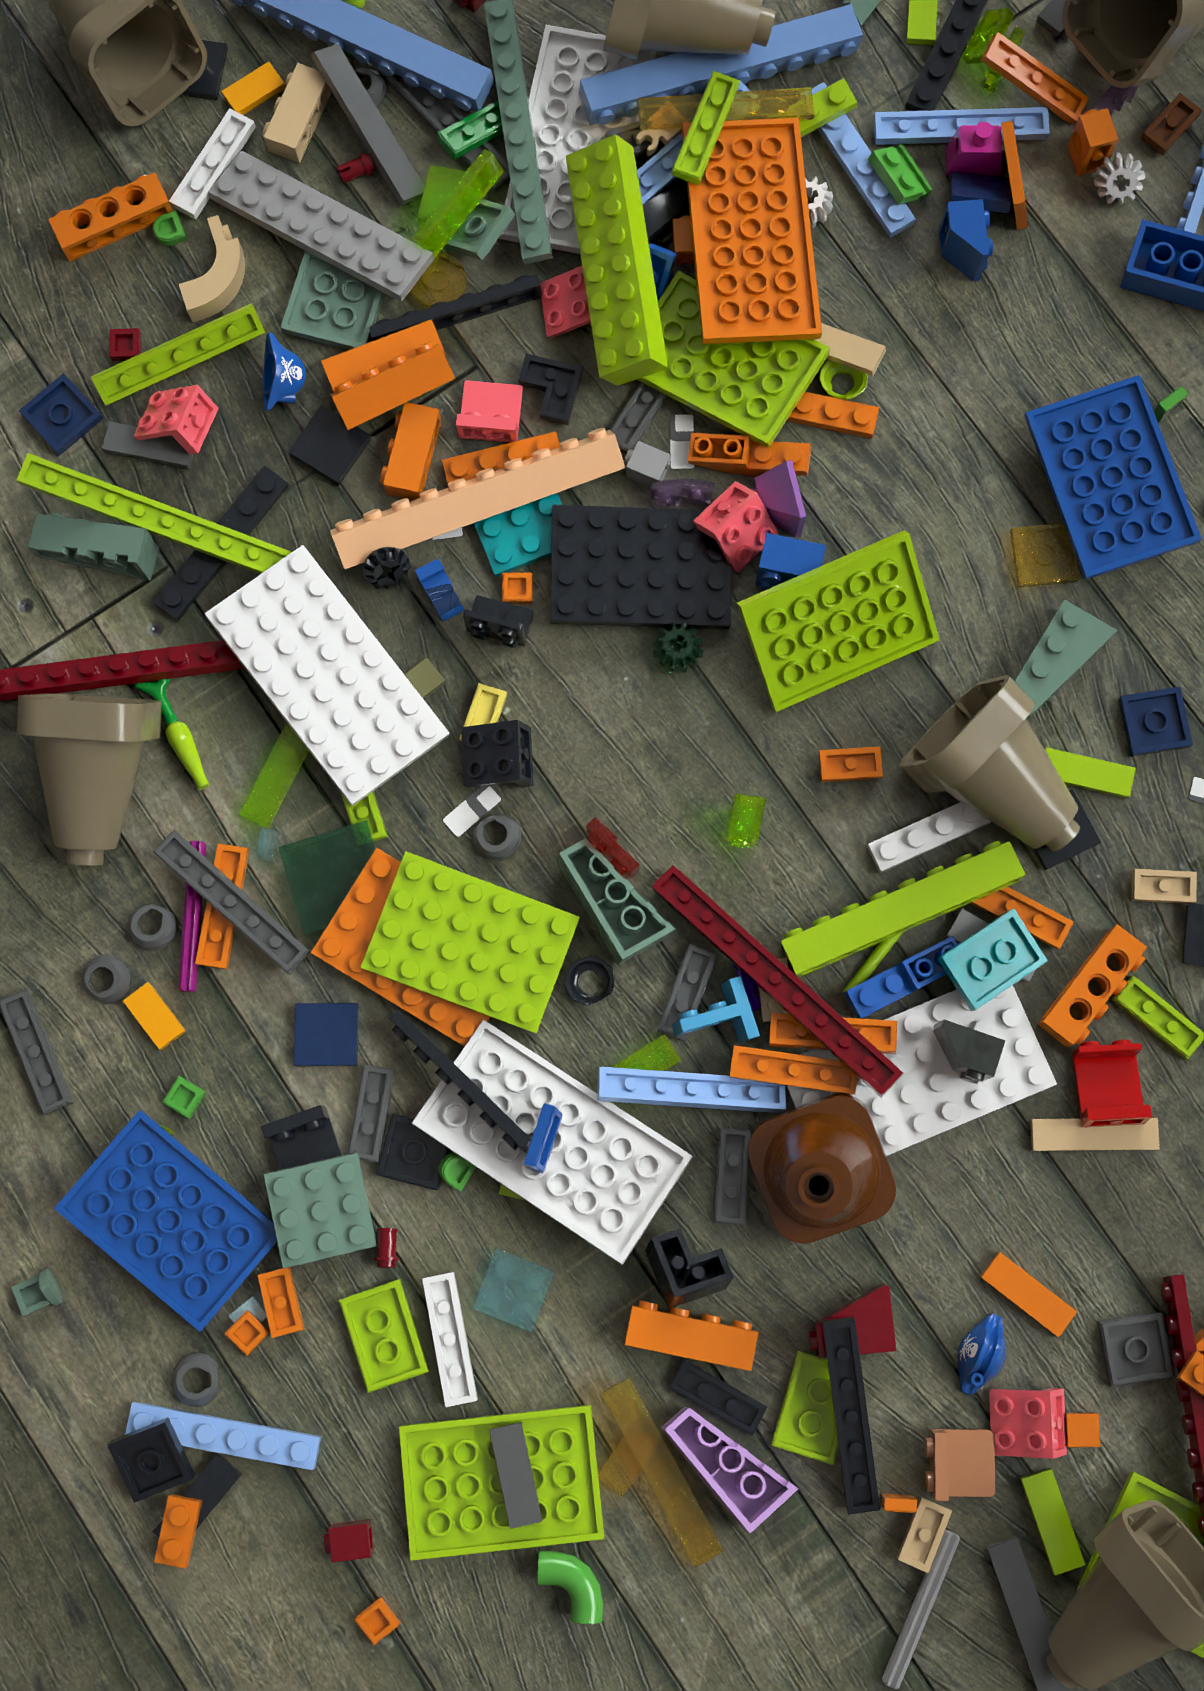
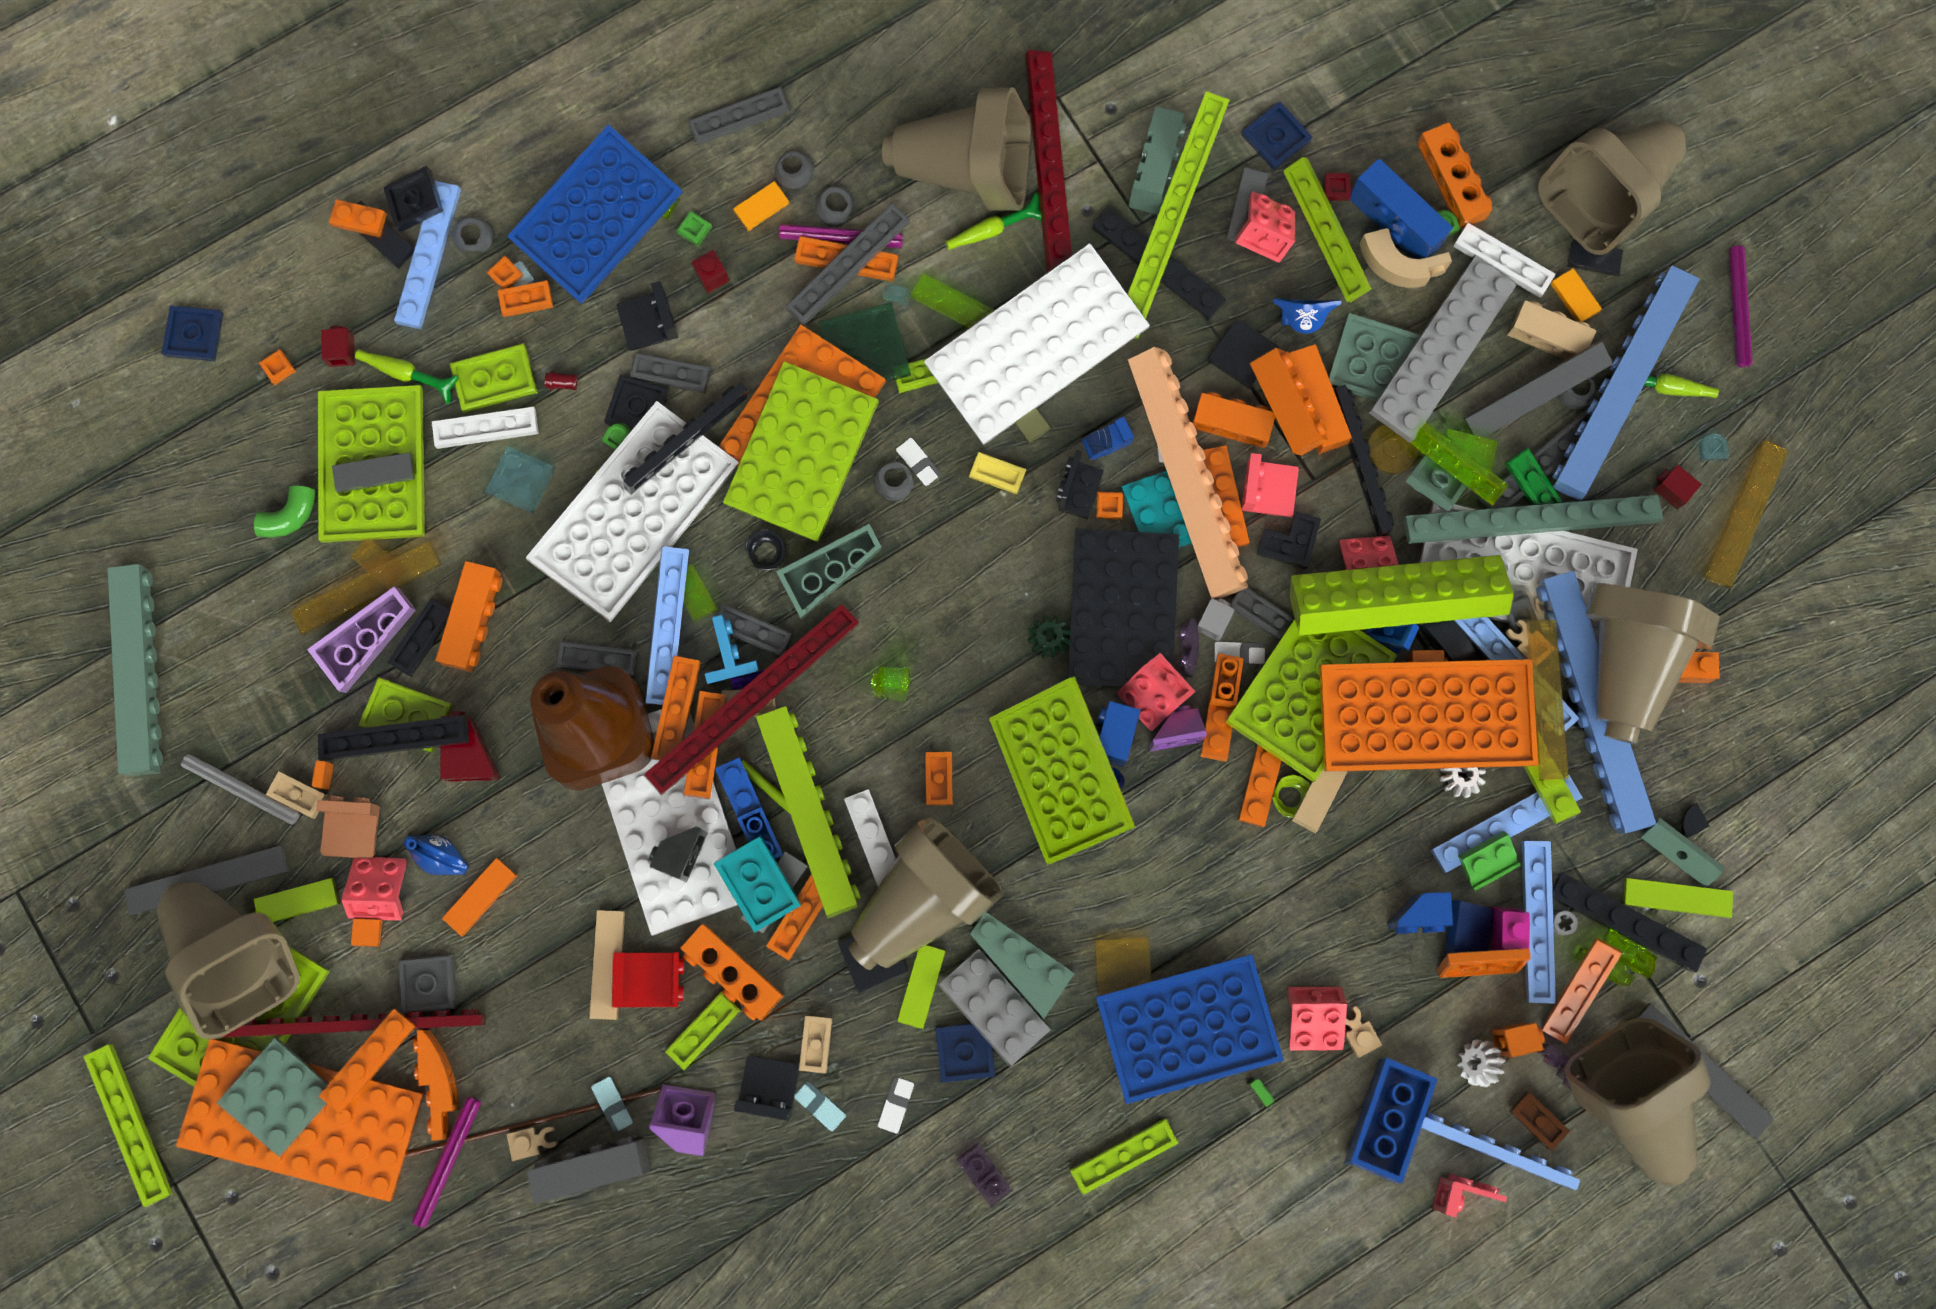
camera: 90 degrees right, 0 degrees up
sand green tile [11,1267,63,1317] -> none
sand green plate [263,1152,377,1268] -> none
dark blue tile [294,1003,359,1066] -> none
dark red pin [337,152,376,184] -> none
black gear [362,547,411,590] -> none
black bracket [461,720,534,787] -> none
blue tile [524,1103,563,1174] -> none
clear red plate [586,817,640,878] -> none
black brick [645,1228,734,1309] -> none
lime tile [672,70,741,185] -> none
none -> lime piece [355,349,459,404]
none -> dark red brick [691,250,729,294]
none -> light grey plate [938,949,1050,1067]
none -> coral bracket [1287,987,1347,1050]
none -> tan plate [1345,1006,1382,1058]
none -> blue brick [1350,158,1453,259]
none -> light grey bush [1553,911,1578,936]

